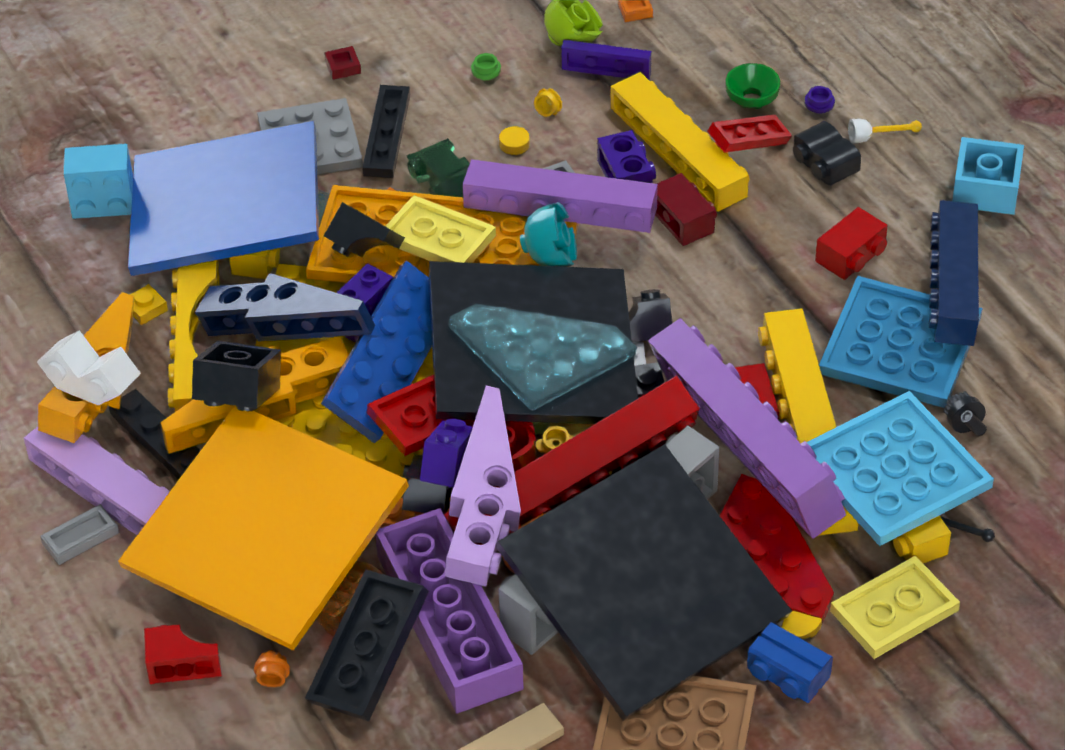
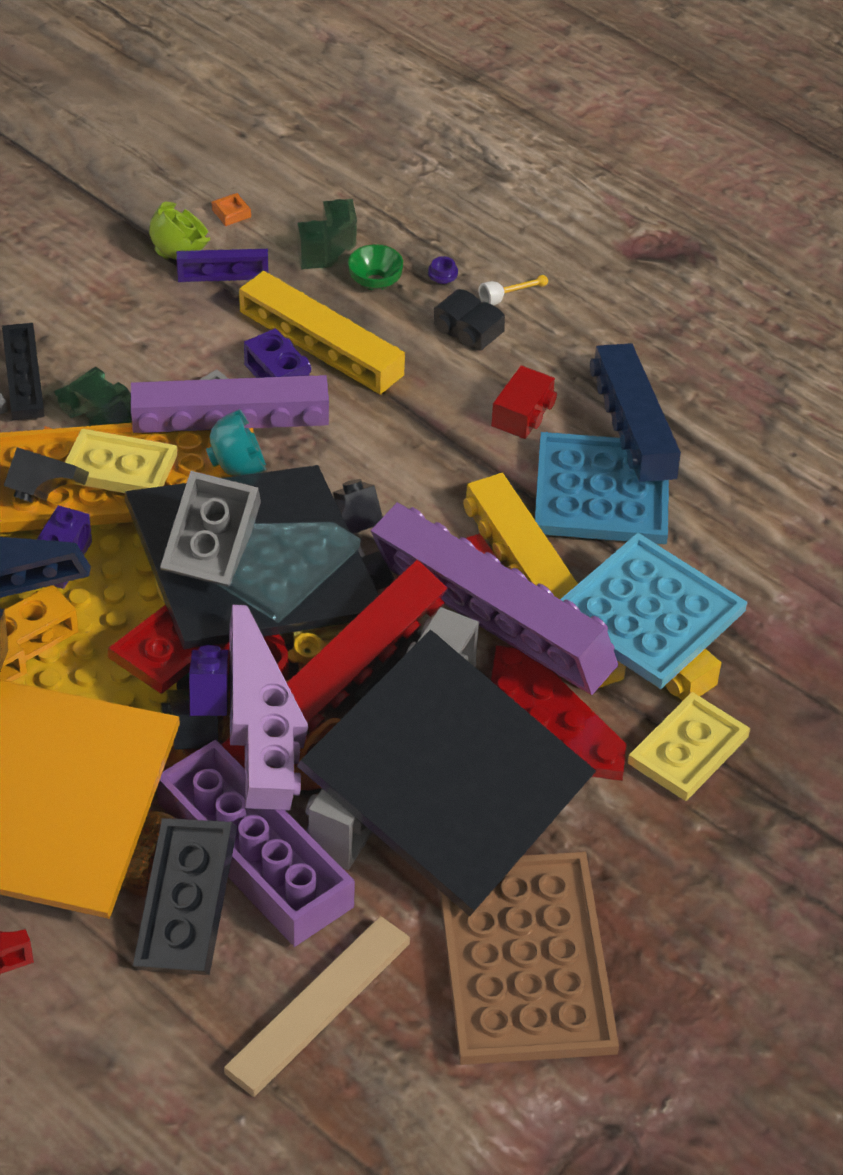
camera: 20 degrees left, 0 degrees up
orange plate [254,650,290,687] -> none
blue plate [321,260,432,443] -> none
bright green plate [471,53,501,80] -> none
yellow tile [499,126,530,155] -> none
yellow plate [534,88,562,117] -> none
dark red brick [655,173,717,246] -> none
red plate [707,114,792,153] -> none
blue brick [747,622,833,703] -> none
yellow tile [781,611,822,640] -> none
black hinge [940,516,995,542] -> none
black piece [943,391,987,436] -> none
medium azure brick [952,137,1024,215] -> none
none -> light grey slope [160,471,261,587]
none -> clear green brick [297,199,357,270]

